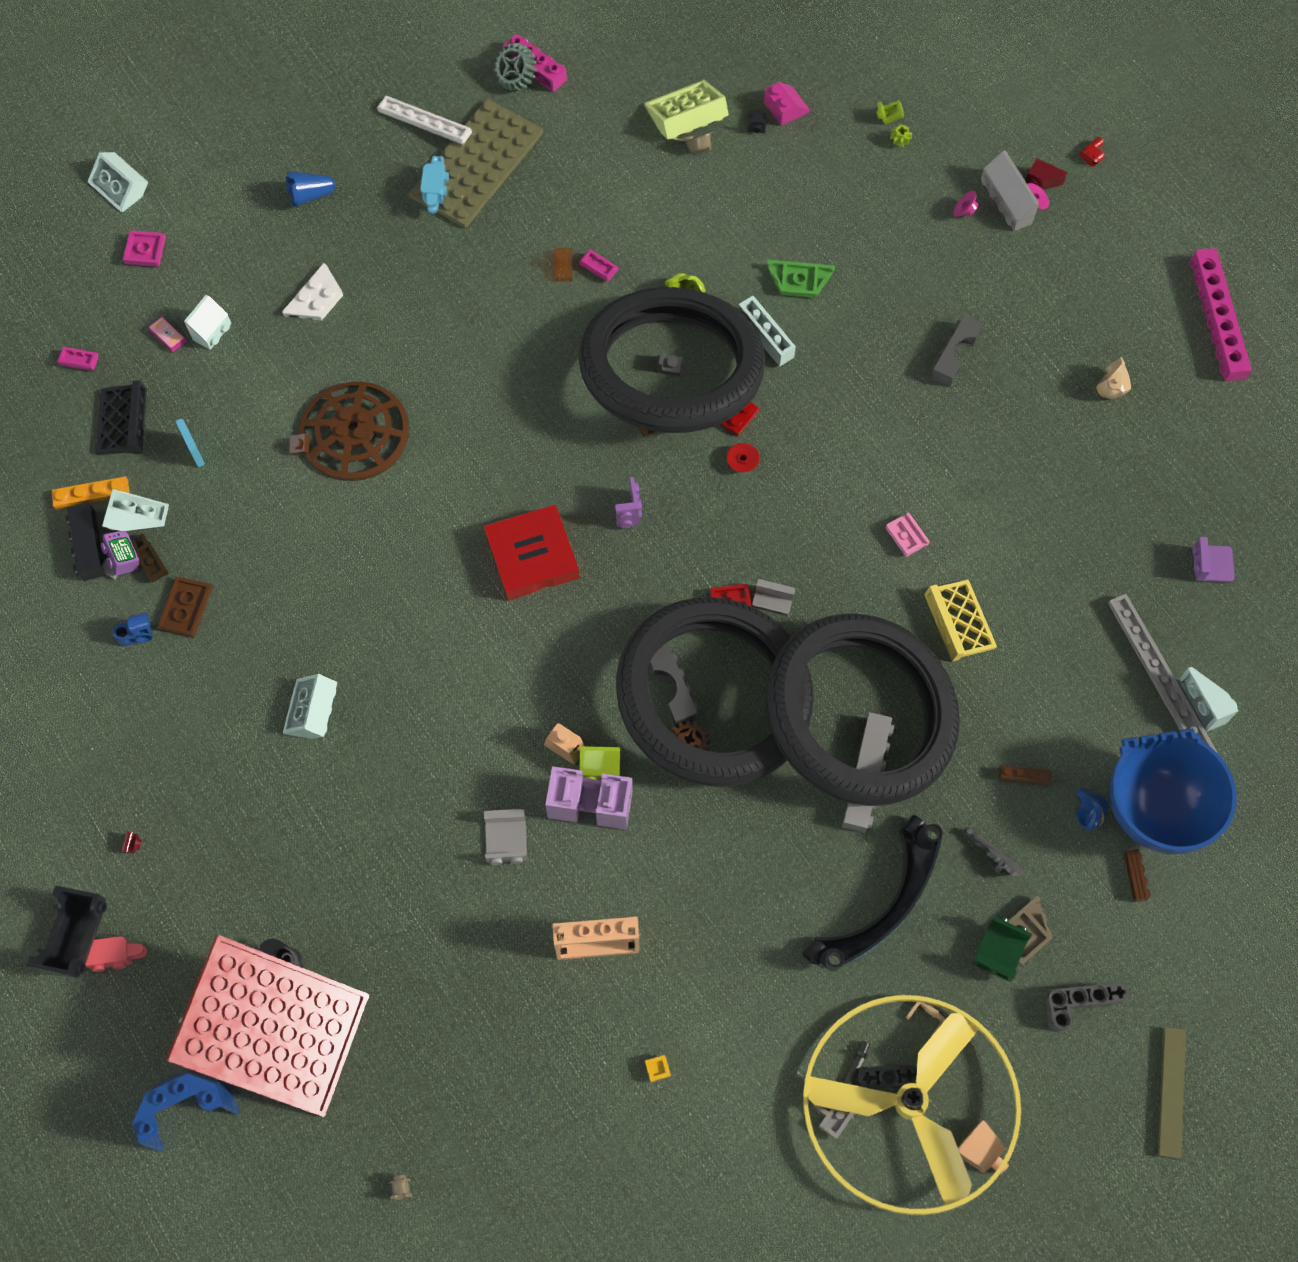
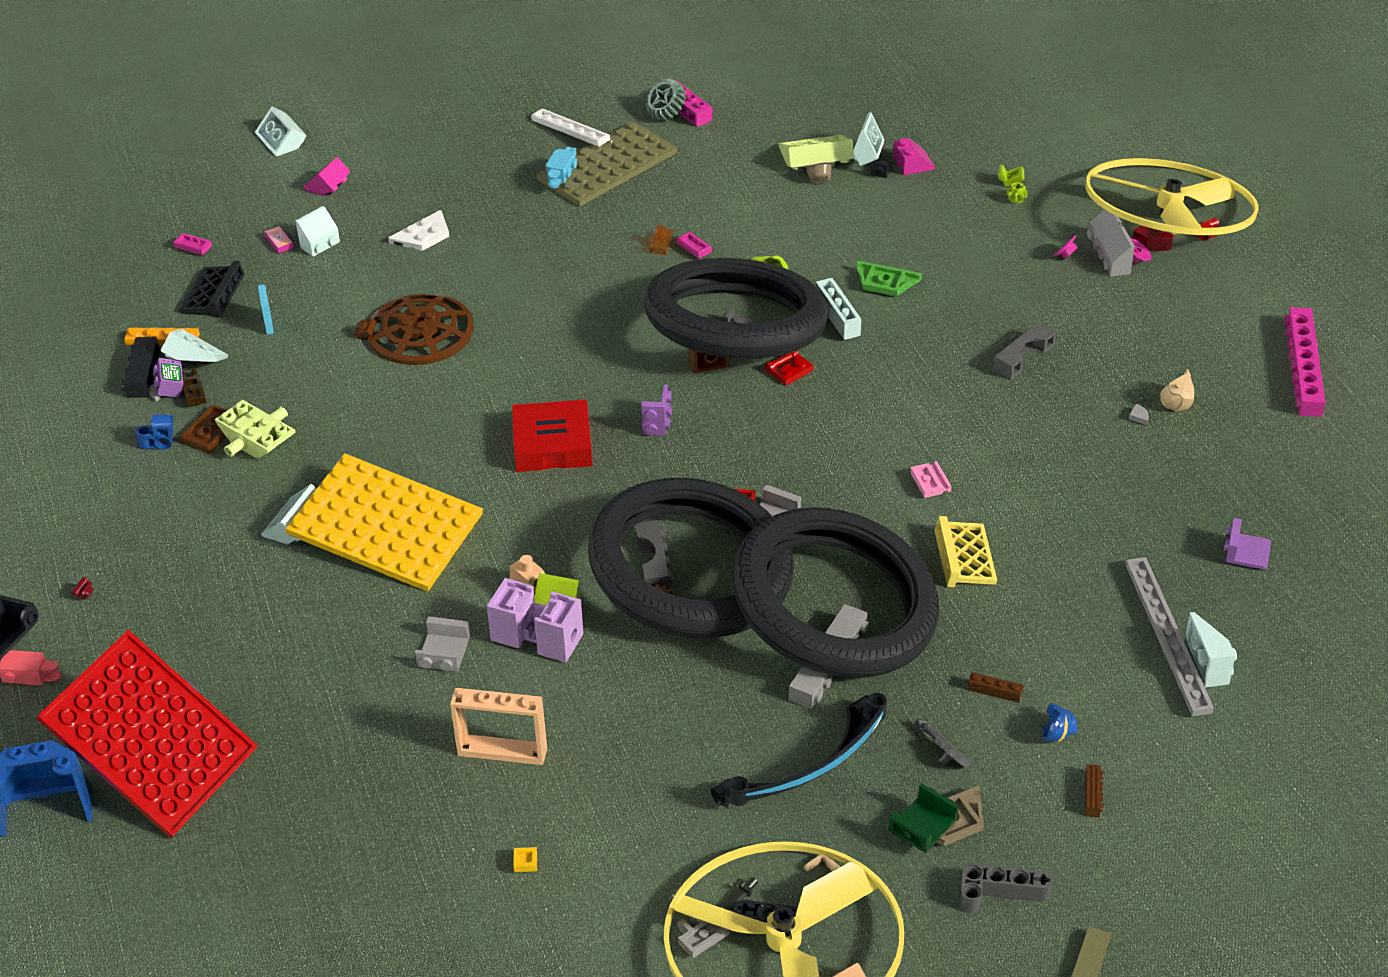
camera: 15 degrees right, 25 degrees down
dark pink plate [123,231,166,267] -> none
blue cone [285,172,335,207] -> none
dark tan brick [389,1175,413,1200] -> none
red piece [727,443,760,472] -> none
blue windscreen [1109,728,1237,855] -> none
none -> yellowish green slope [215,400,295,459]
none -> yellow plate [286,454,483,592]
none -> dark pink slope [302,157,350,196]
none -> light aqua slope [853,112,884,166]
none -> light yellow piece [1085,158,1258,235]
none -> light grey tile [1129,404,1149,425]

